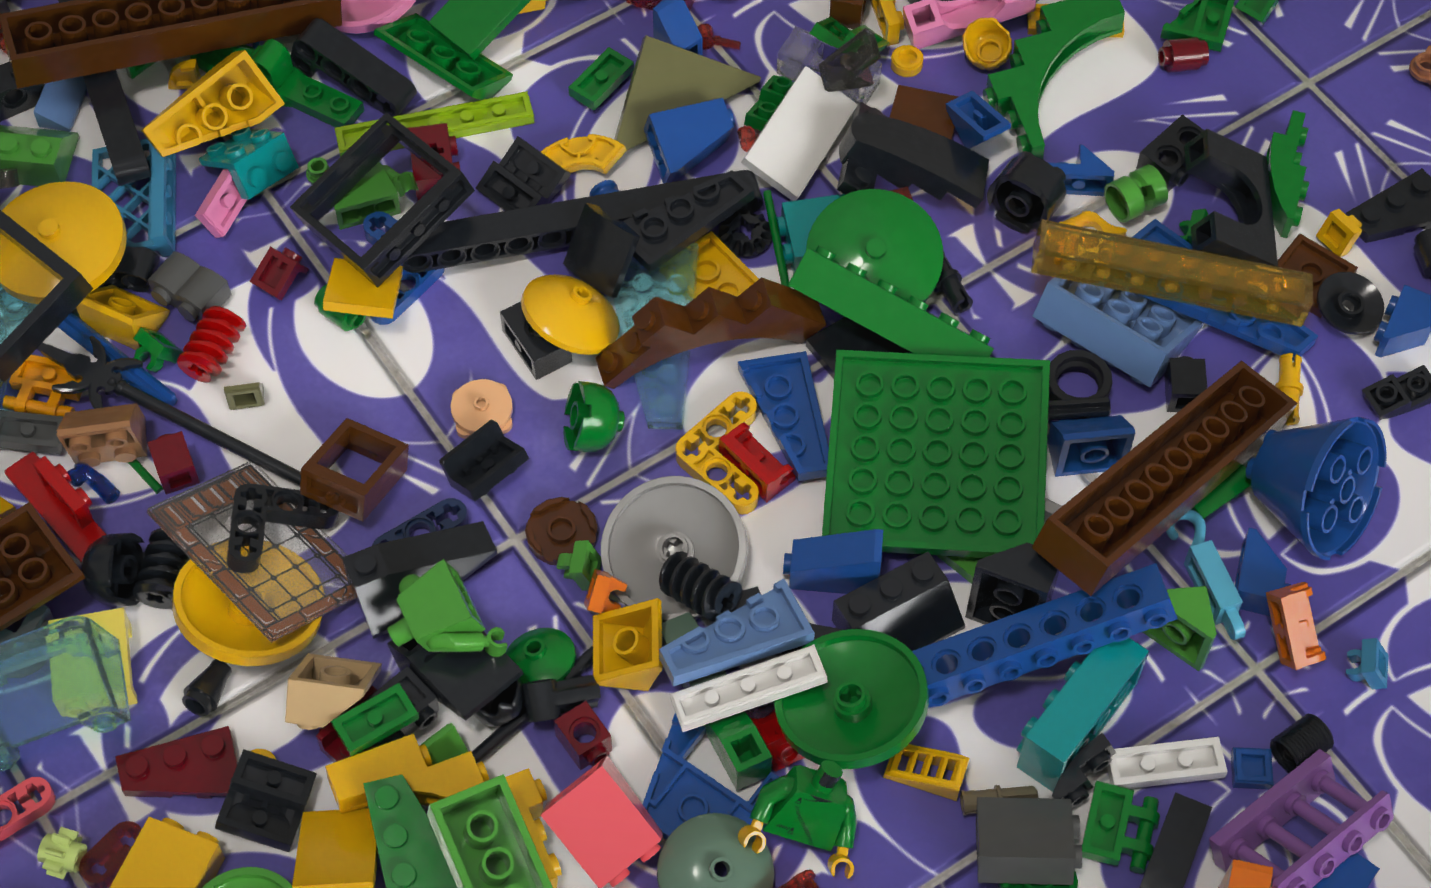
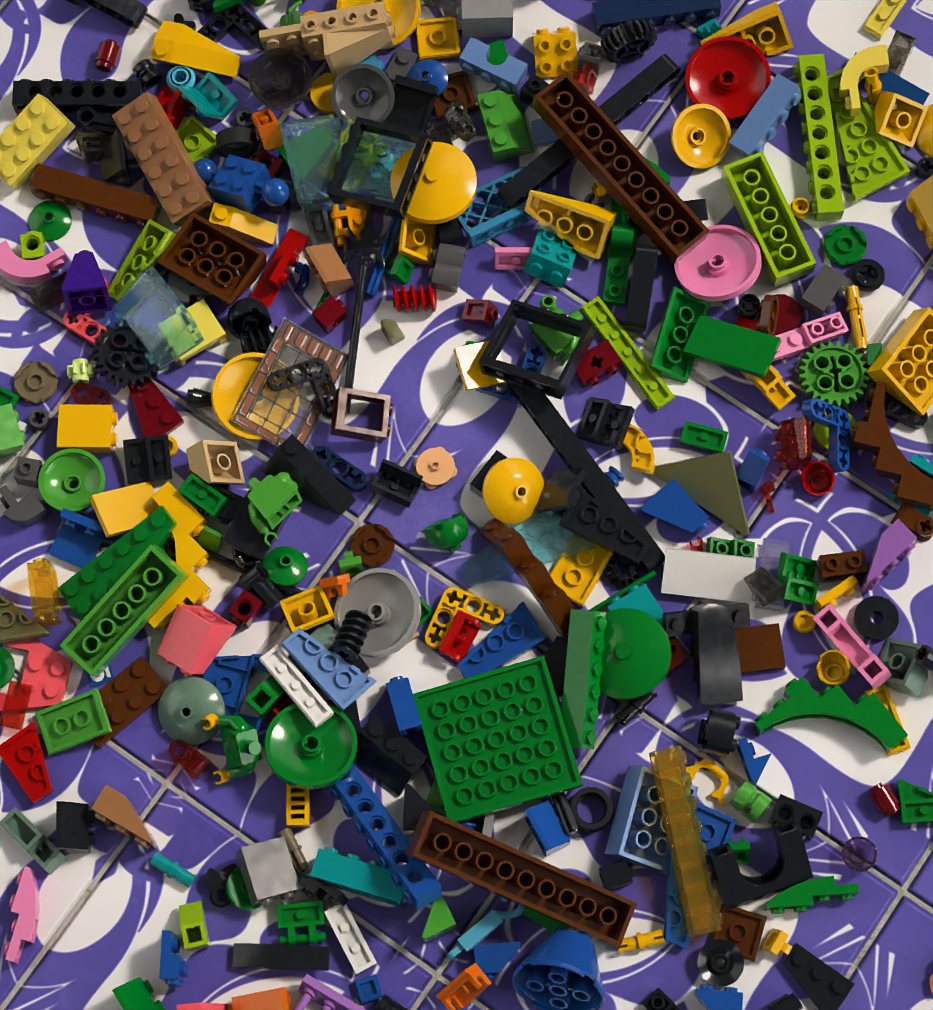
camera: 70 degrees right, 15 degrees up
blue slope [946,90,1011,149] -> none
none -> black gear [93,320,165,389]
none -> clear purple hair [842,836,878,872]

